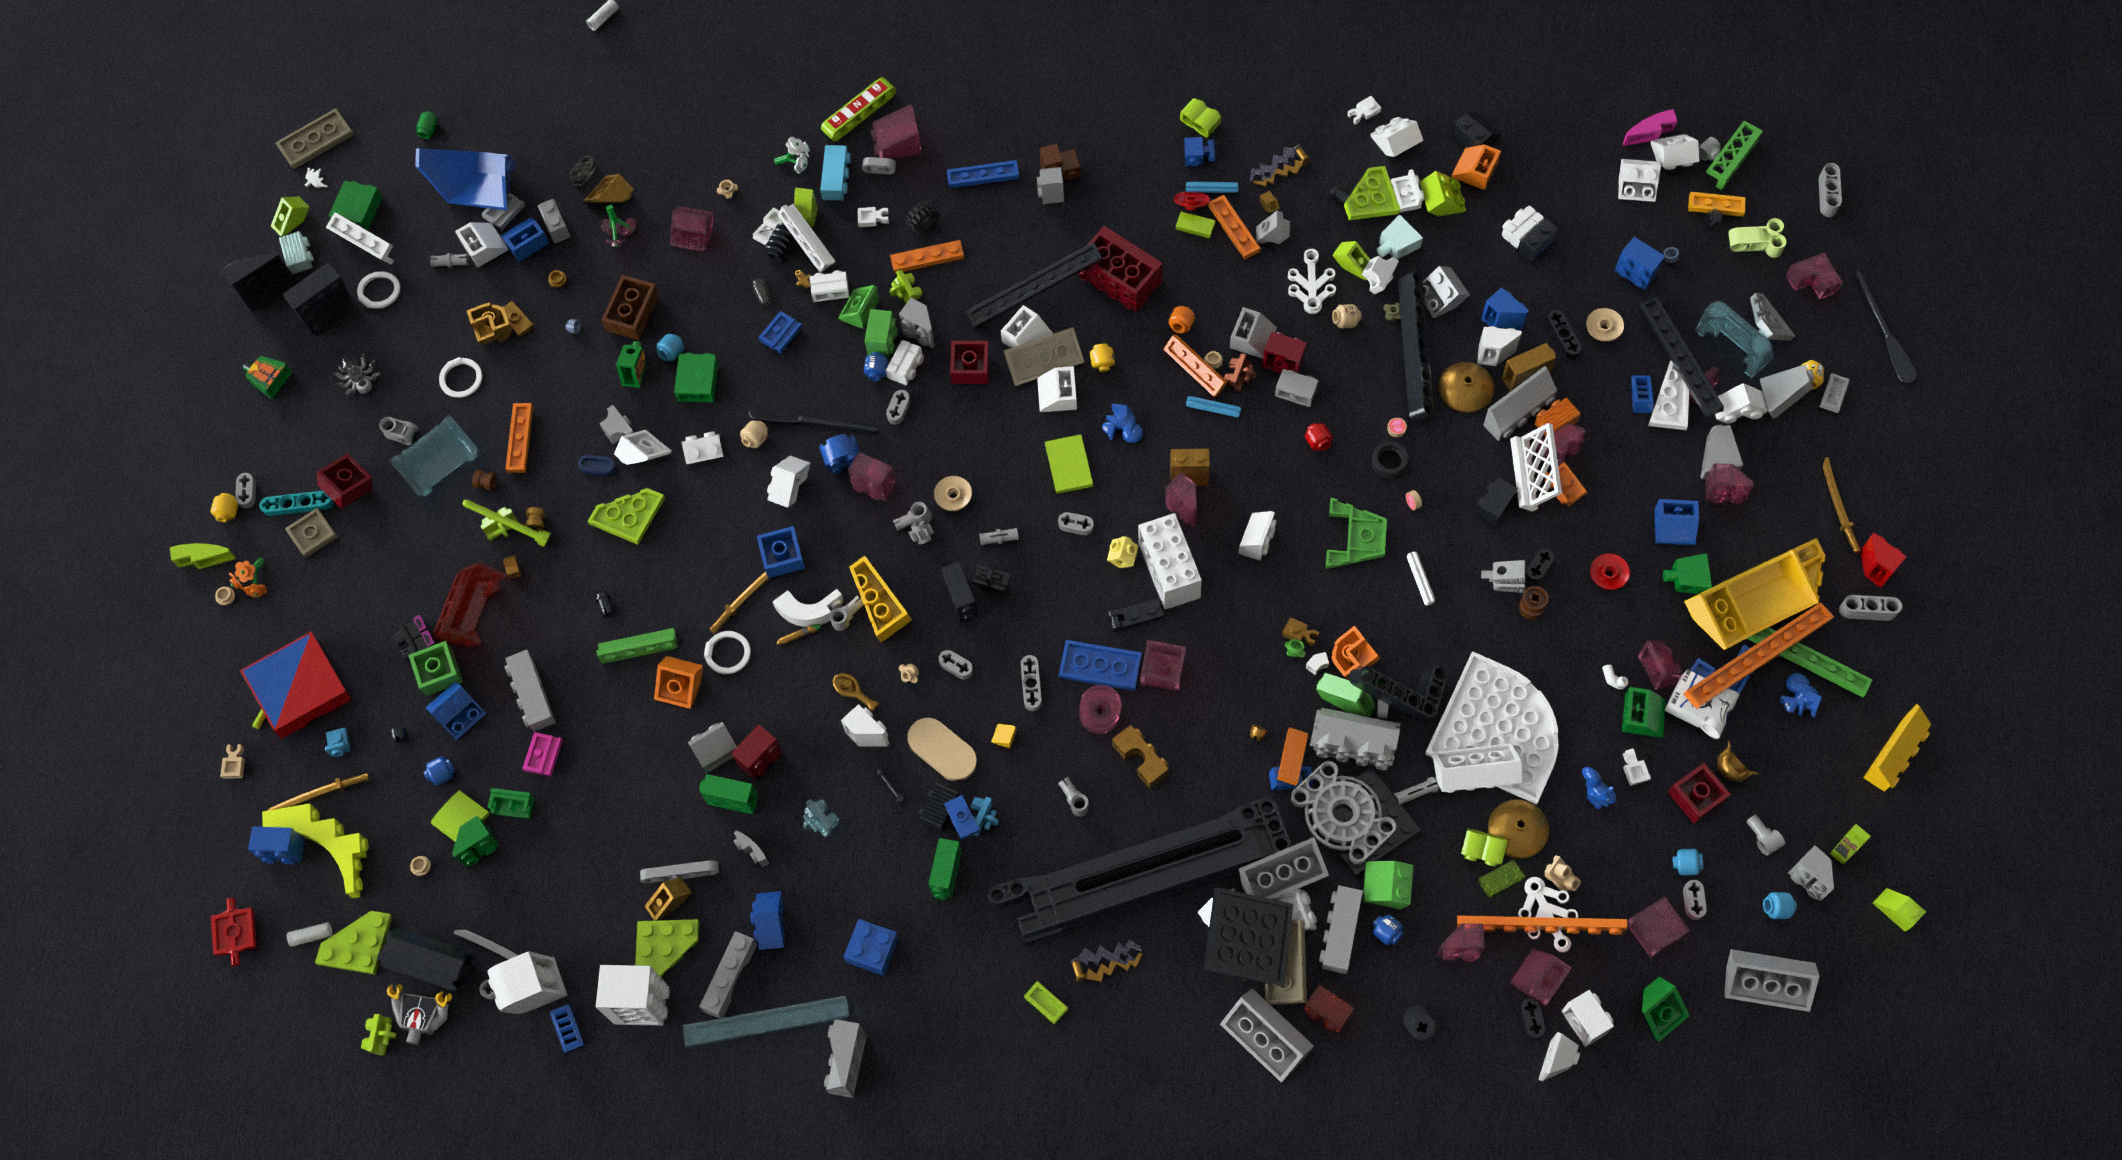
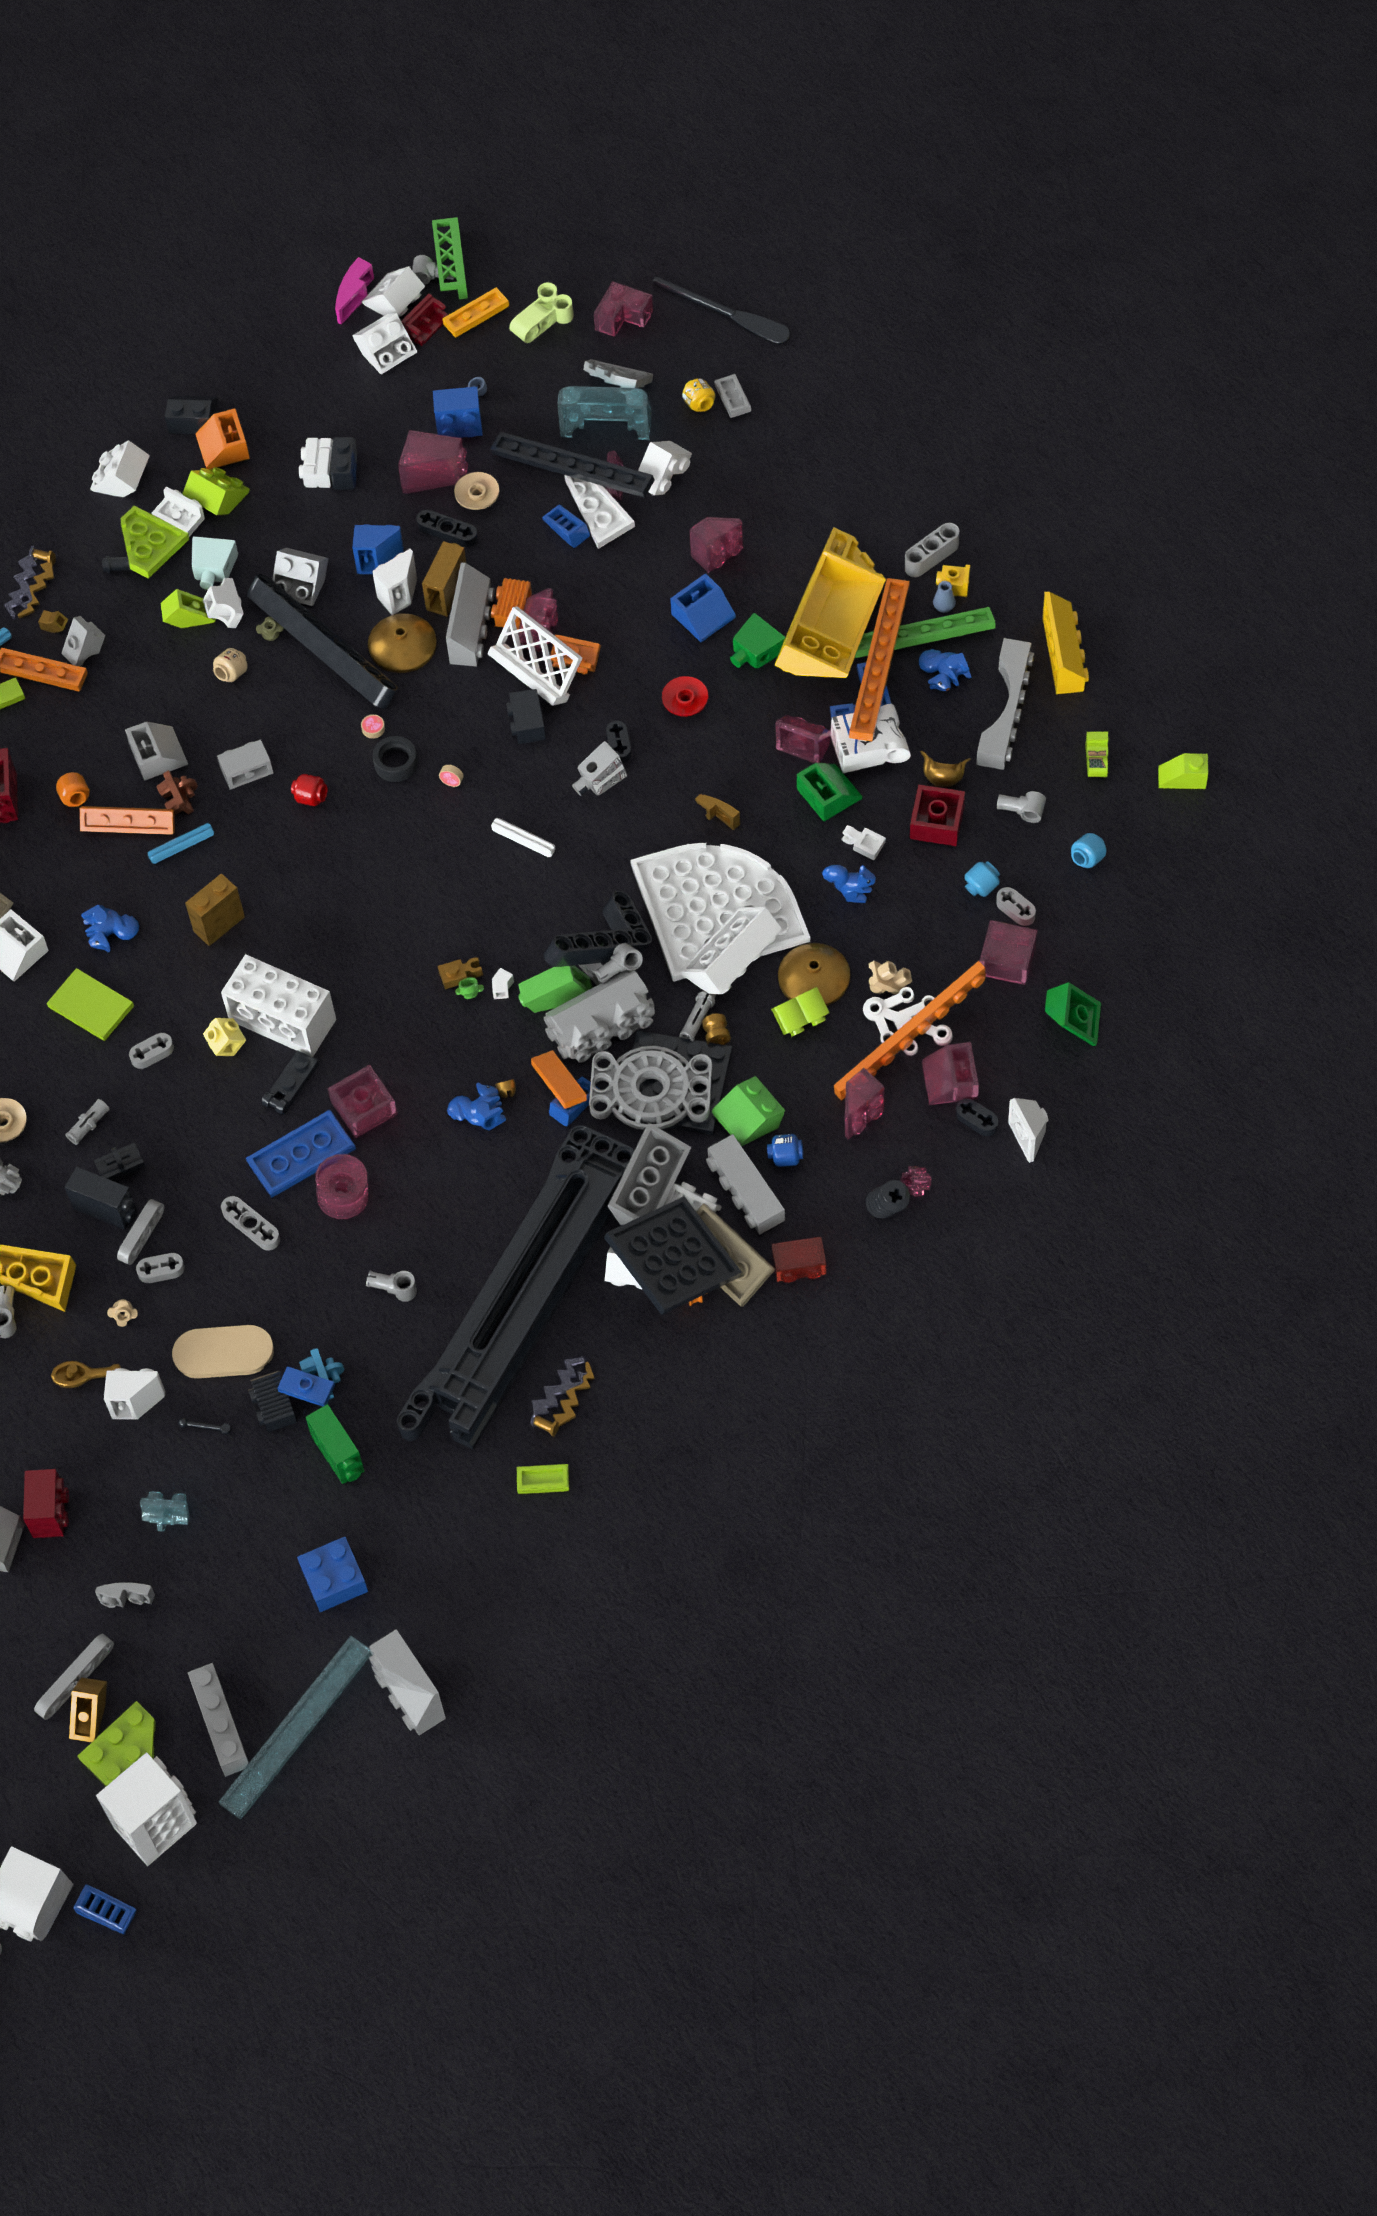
camera: 45 degrees left, 5 degrees down
green brick [699,774,758,814] -> none
blue brick [751,891,785,950] -> none
yellow slope [991,724,1017,748] -> none
yellow head [1090,344,1115,372] -> none
pearl gold arch [1112,725,1169,789] -> none
clear pink slope [1165,473,1197,527] -> none
tan plate [1204,351,1223,369] -> none
light grey slope [1220,988,1314,1083] -> none
white slope [1239,511,1277,561] -> none
dark red brick [1262,331,1307,374] -> none
white plant [1288,249,1336,314] -> none
bright green wing [1325,498,1387,569] -> none
orange brick [1331,626,1380,680] -> none
white plate [1348,96,1381,124] -> none
clear neon green plate [1478,859,1525,898] -> none
reddish brown wheel [1519,586,1548,620] -> none
white brick [1561,990,1614,1047] -> none
white arm [1602,665,1628,689] -> none
light grey slope [1701,425,1743,480] -> none
black plate [1706,209,1722,226] -> none
light grey slope [1725,949,1820,1012] -> none
light grey slope [1760,364,1815,419] -> none
light grey slope [1788,846,1834,901] -> none
light grey beam [1819,163,1842,217] -> none
pearl gold sword [1823,457,1862,554] -> none
red slope [1860,533,1906,588] -> none
none -> light grey beam [117,1199,164,1265]
none -> clear pink slope [398,430,468,494]
none -> dark red hinge [401,294,448,346]
none -> blue animal [447,1083,506,1130]
none -> light grey pin [594,943,643,984]
none -> pearl gold slope [695,794,740,830]
none -> pearl gold wheel [702,1014,731,1045]
none -> clear pink gear [901,1166,931,1197]
none -> sand blue cone [933,581,956,613]
none -> yellow brick [936,565,970,597]
none -> light grey arch [976,638,1034,770]

